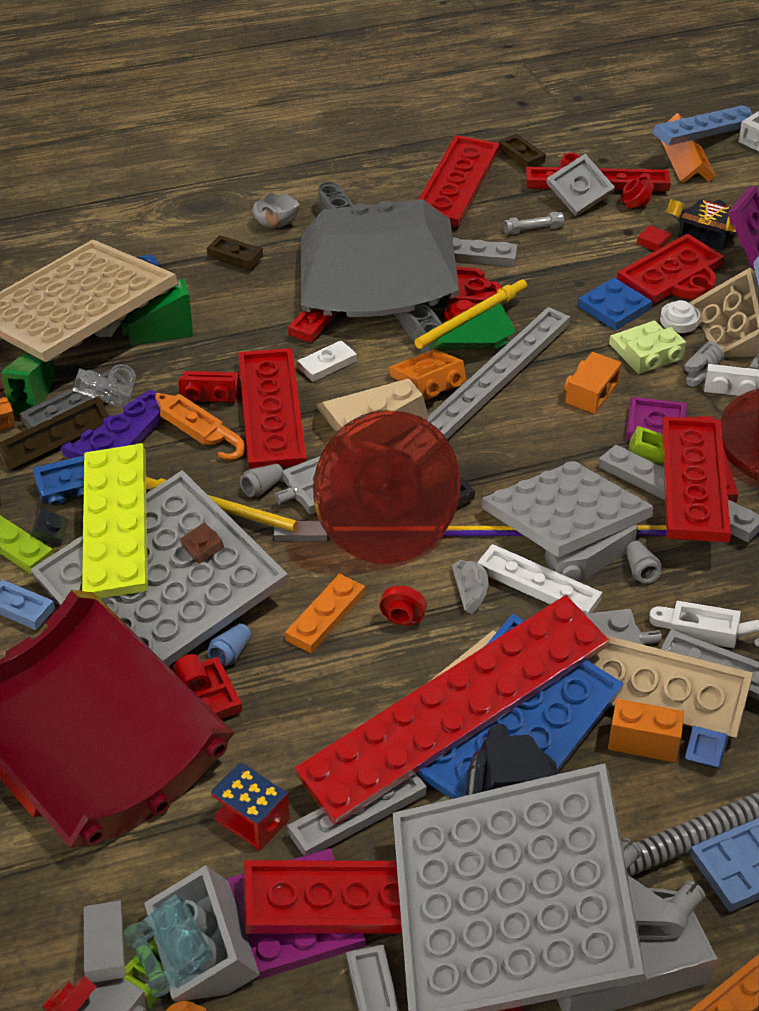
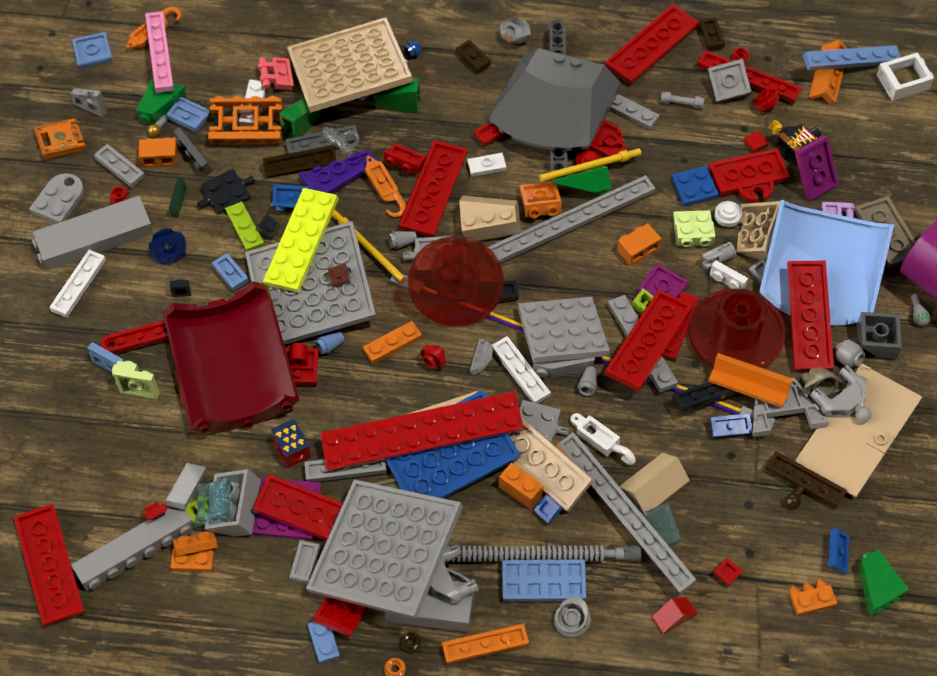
camera: 25 degrees right, 15 degrees up
black torso [465,724,558,796] -> none

